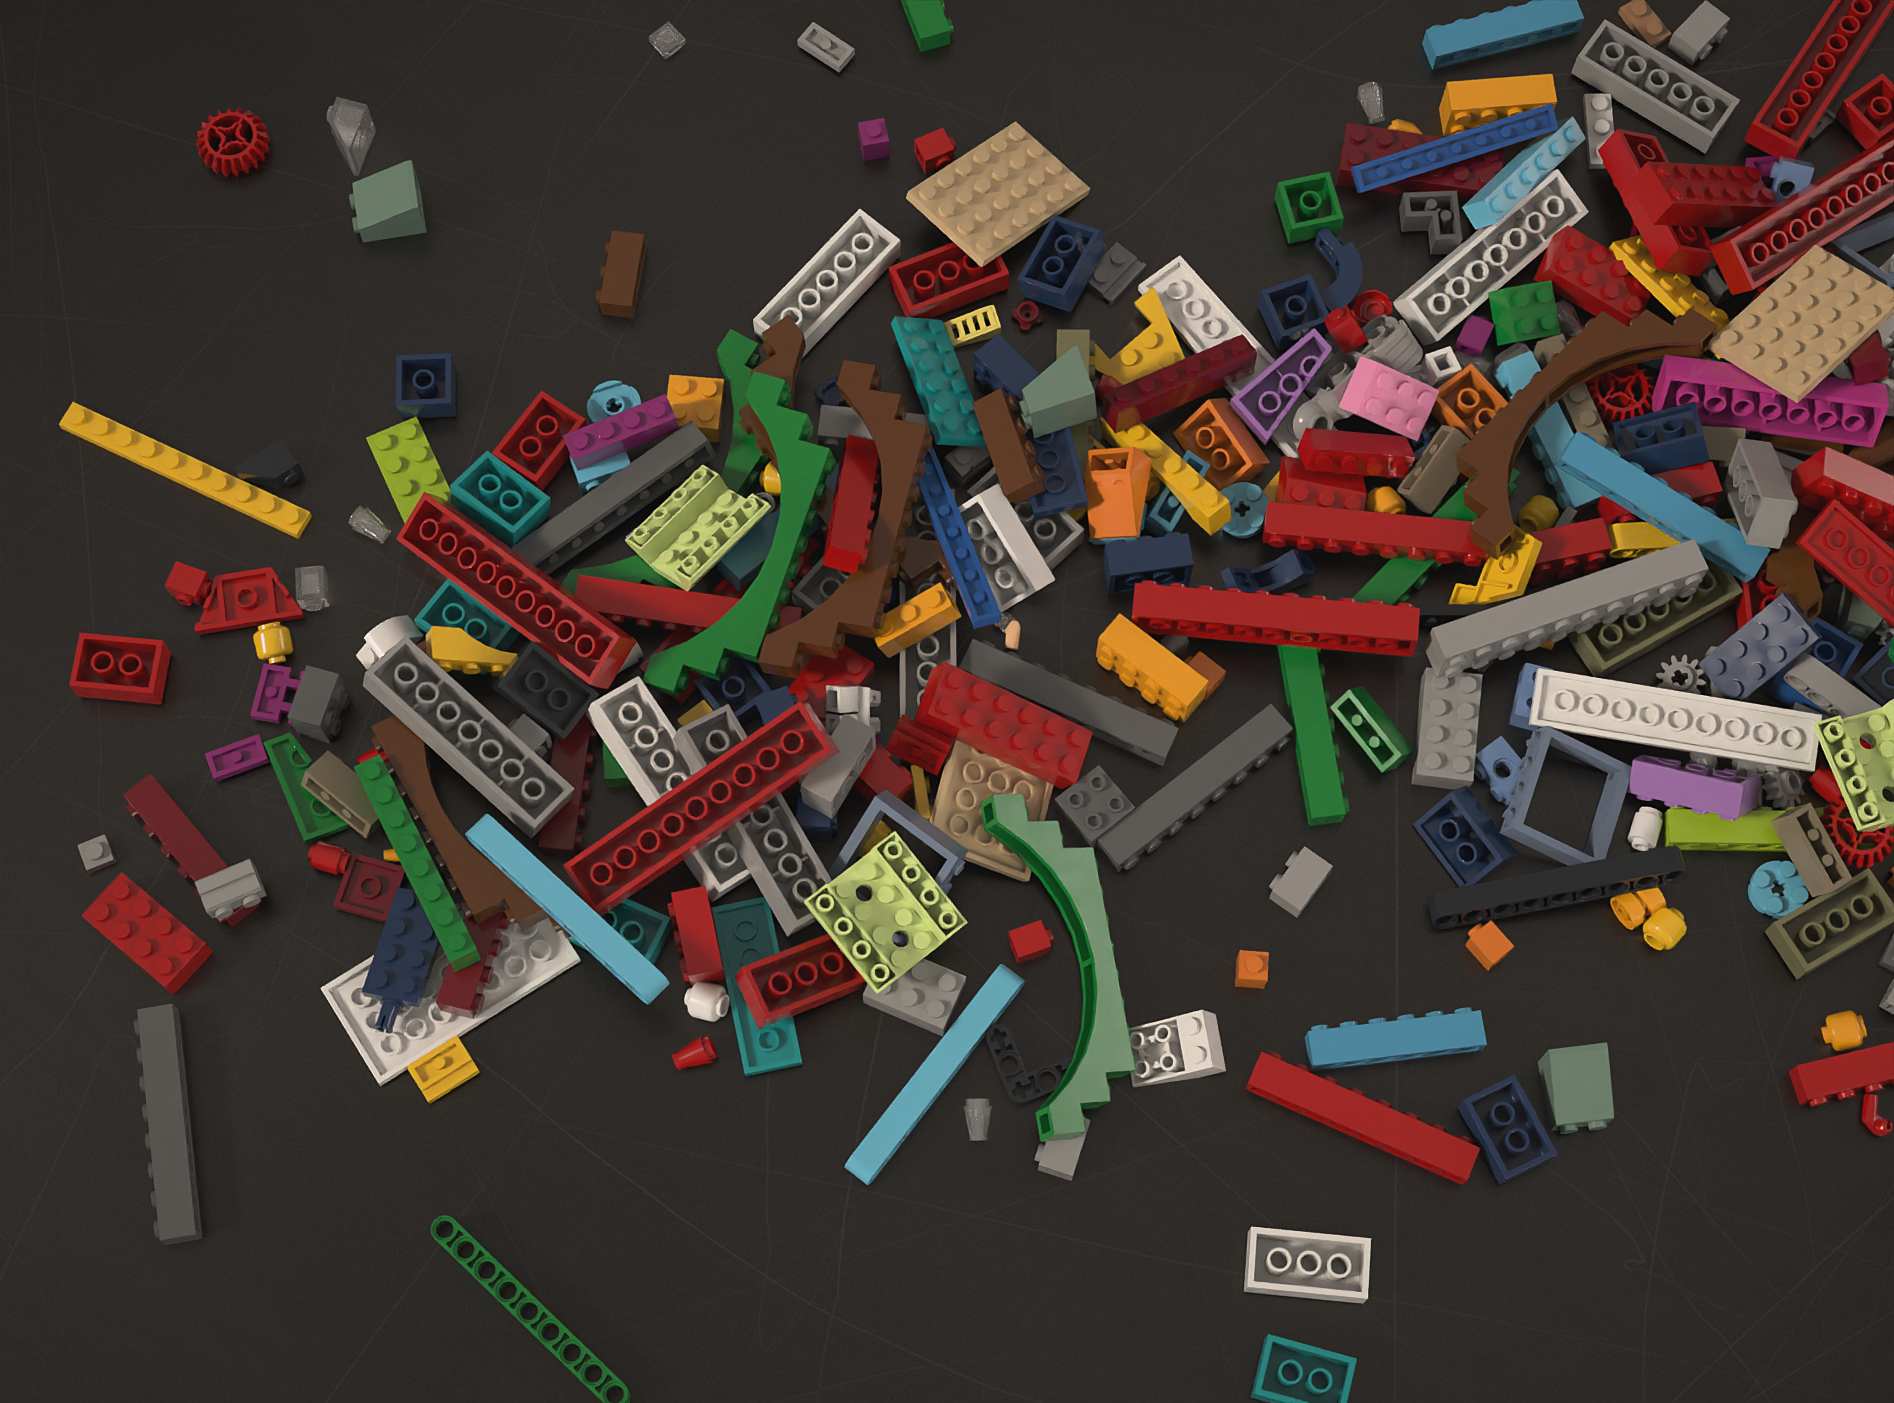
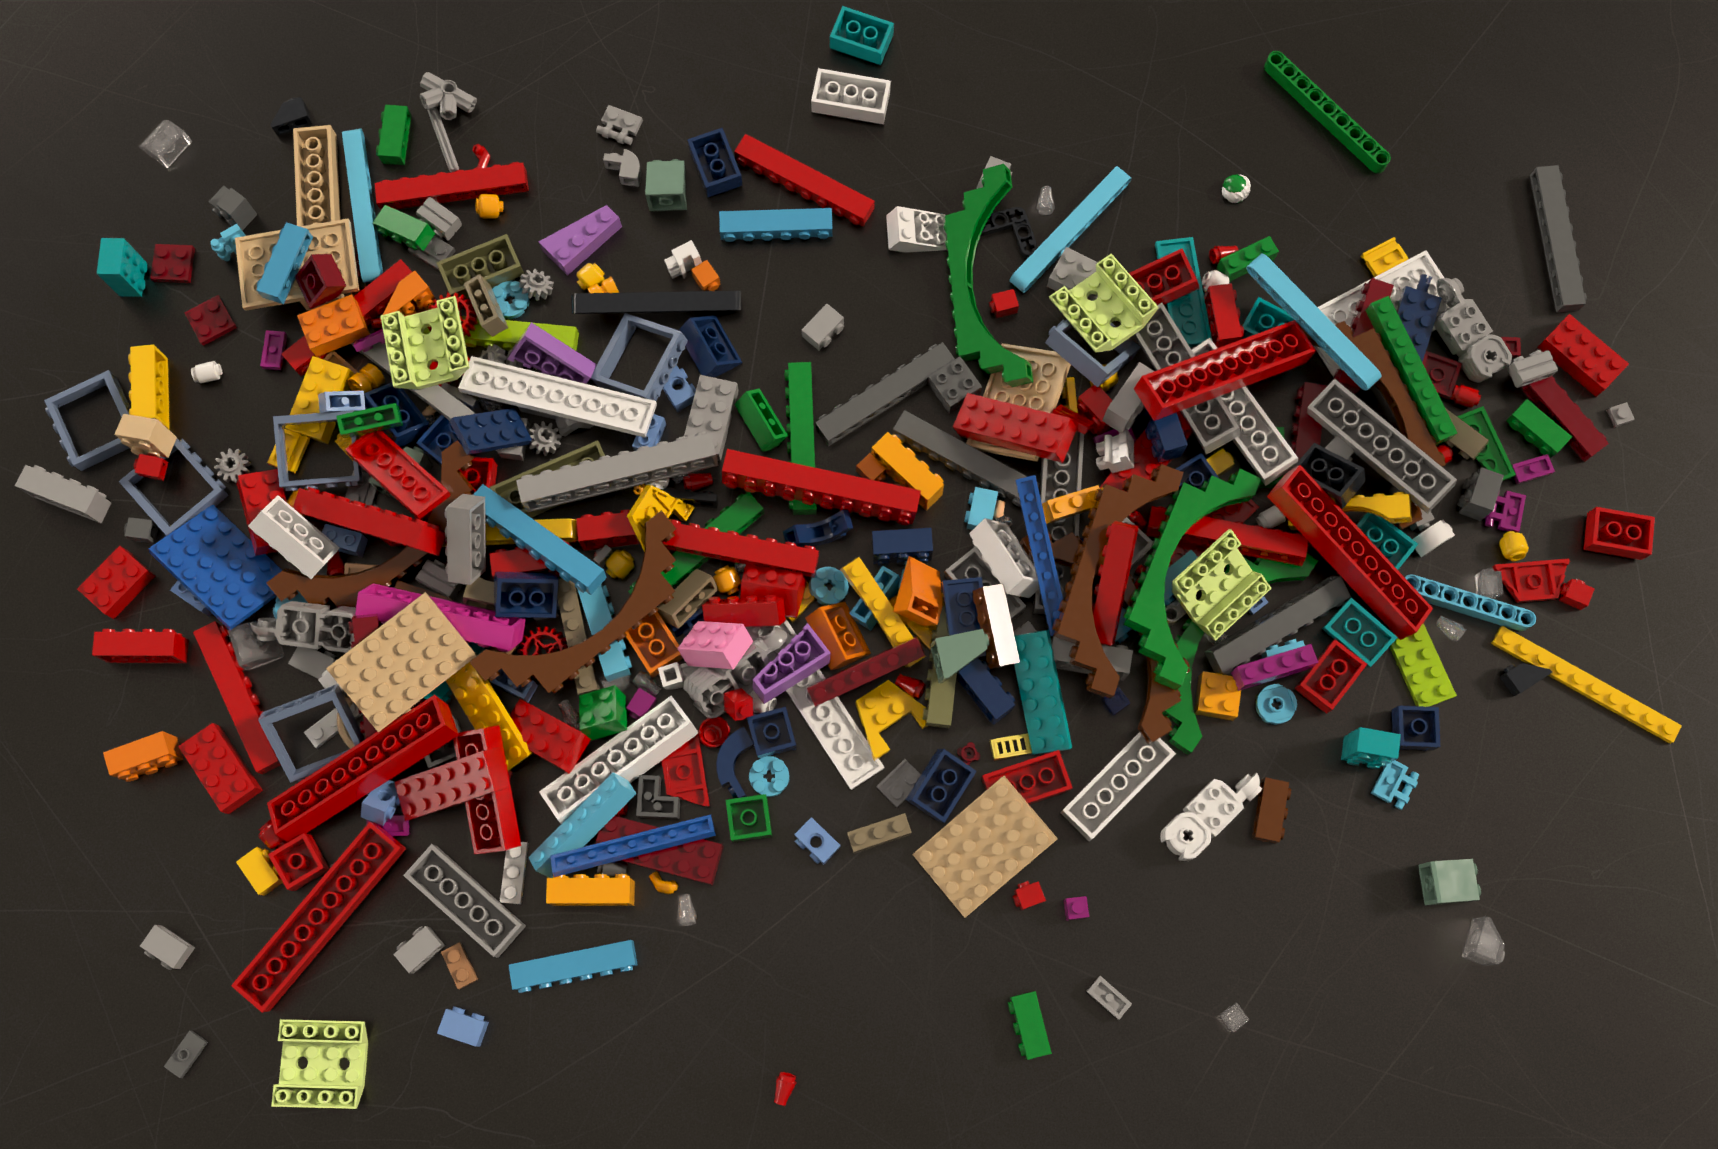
camera: 175 degrees left, 5 degrees up
red gear [197,107,270,177] -> none
orange brick [1235,950,1269,989] -> none
white brick [1628,807,1663,851] -> none
none -> light grey gear [519,269,554,301]
none -> medium lavender wedge [539,205,622,276]
none -> light grey plate [596,105,643,145]
none -> light grey brick [603,149,642,187]
none -> red wing [662,730,710,807]
none -> white hips [664,240,702,279]
none -> medium azure plate [749,756,789,797]
none -> medium blue brick [794,817,841,865]
none -> dark tan brick [847,813,912,854]
none -> medium azure brick [964,487,998,530]
none -> white brick [1160,772,1262,861]
none -> green brick [1216,236,1279,282]
none -> hair [1222,174,1251,203]
none -> teal brick [1341,727,1401,769]
none -> medium azure plate [1371,760,1419,810]
none -> medium azure beam [1405,574,1536,631]
none -> light grey brick [1434,278,1512,383]
none -> dark red plate [1501,337,1521,358]
none -> green brick [1506,399,1572,458]

